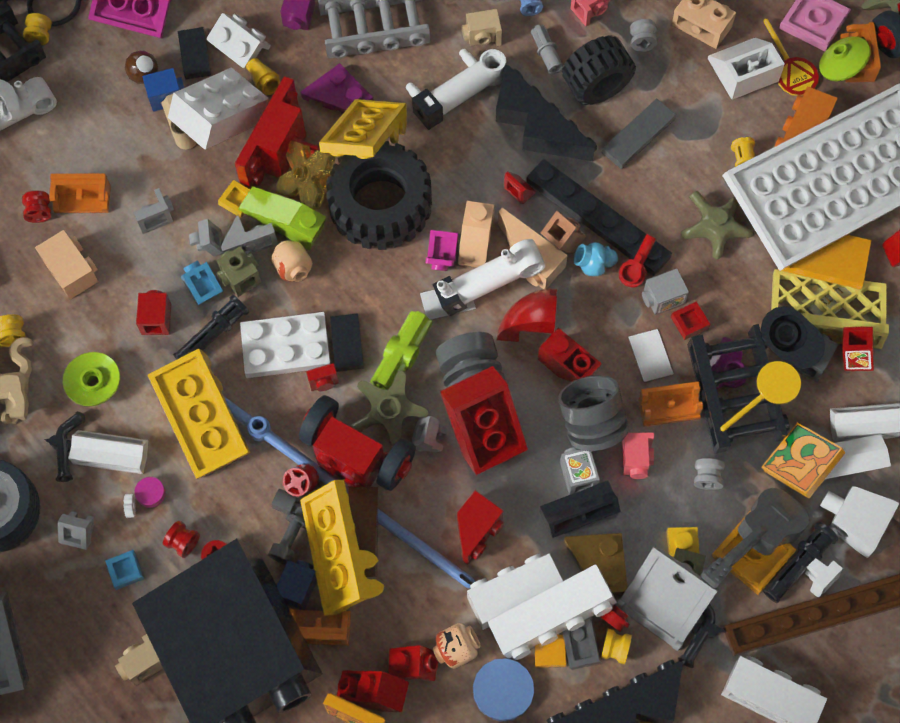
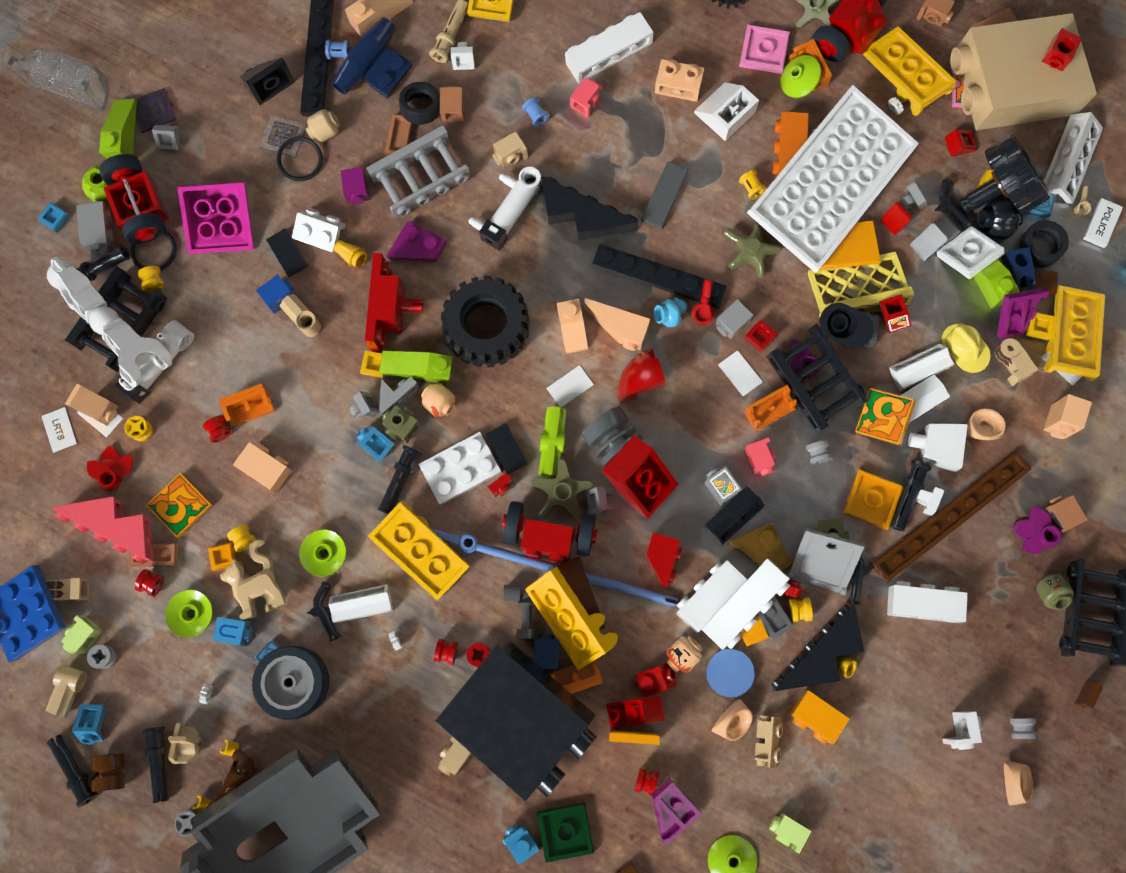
camera: 15 degrees left, 10 degrees up
light grey tile [58,511,94,550] -> none
dark azure tile [105,550,144,590] -> none
reddish brown piece [125,51,158,84] -> none
light grey bracket [133,188,174,234] -> none
dark pink tile [134,477,166,508] -> none
red brick [136,290,172,335] -> none
white brick [168,67,269,150] -> none
clear yellow plant [275,141,336,209] -> none
red wheel [283,463,319,497] -> none
yellow hinge [319,99,407,159] -> none
dark pink bracket [425,230,459,271] -> none
white piece [432,239,545,316] -> none
red slope [504,171,536,204] -> none
light grey axle [531,25,564,75] -> none
red slope [538,327,602,382] -> none
nougat brick [541,211,586,253] -> none
dark grey wheel [558,375,629,451] -> none
black tyre [562,35,636,105] -> none
light grey wheel [630,19,658,52] -> none
yellow plate [666,527,700,558] -> none
dark grey piece [701,488,809,588] -> none
yellow piece [720,361,801,431] -> none
piece [764,19,819,96] -> none

